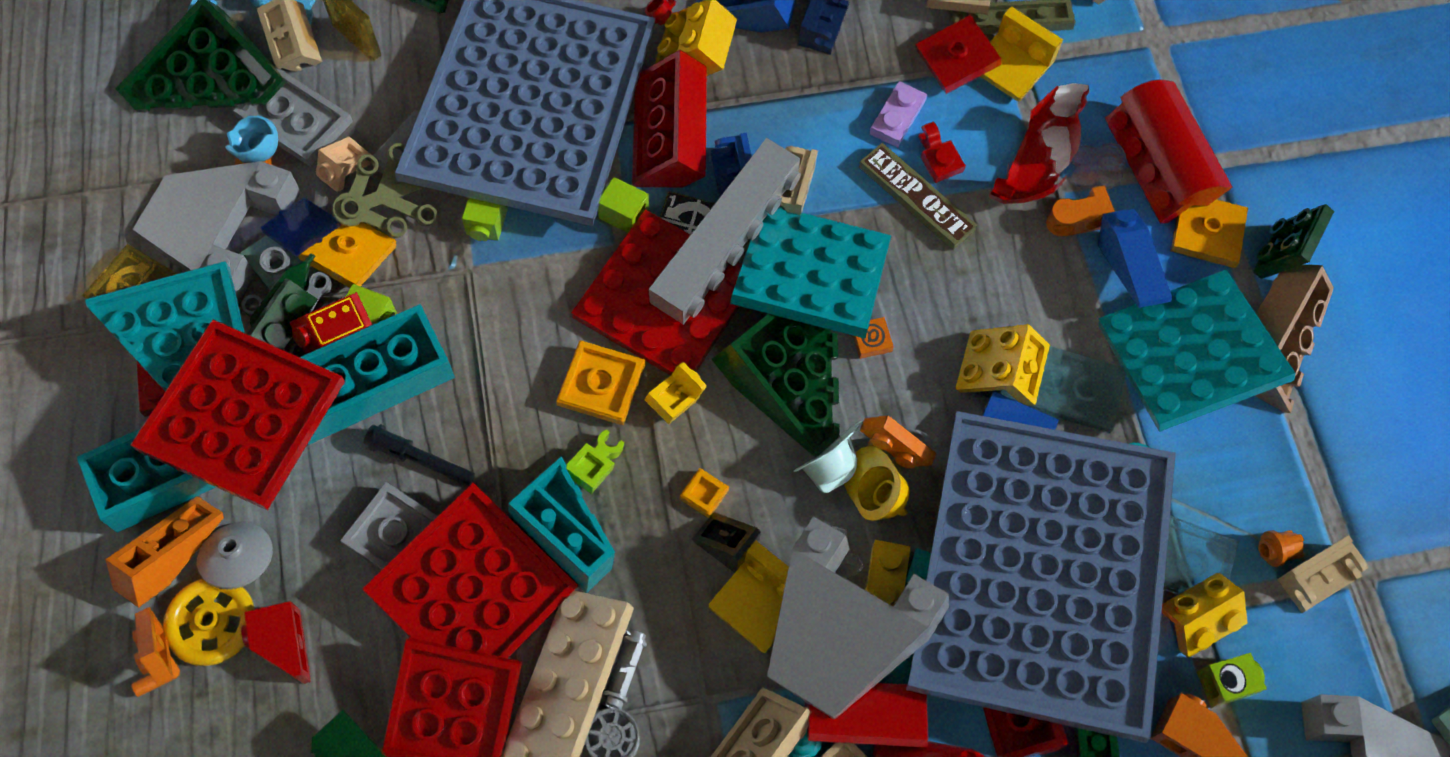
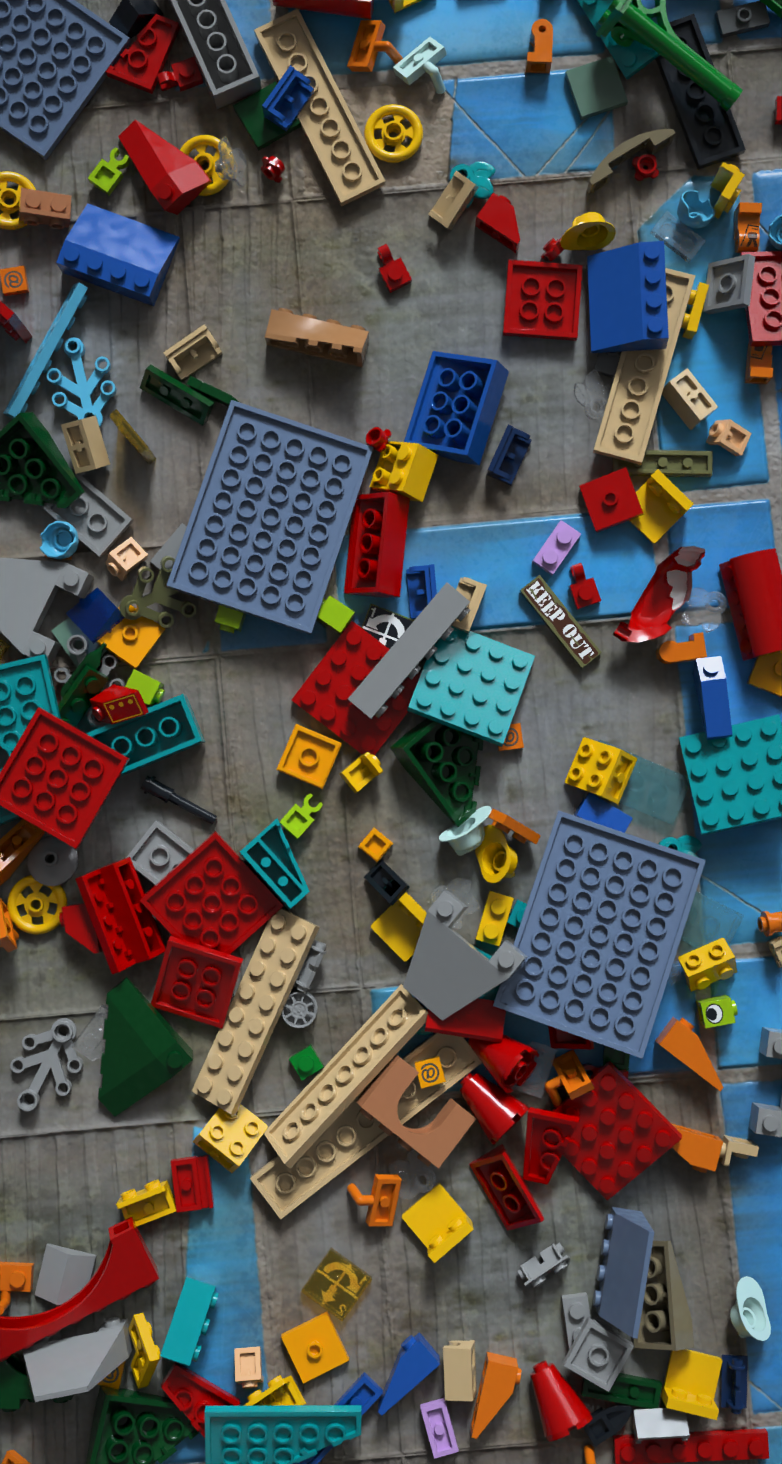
camera: 10 degrees right, 20 degrees up
none -> red brick [75,857,166,974]

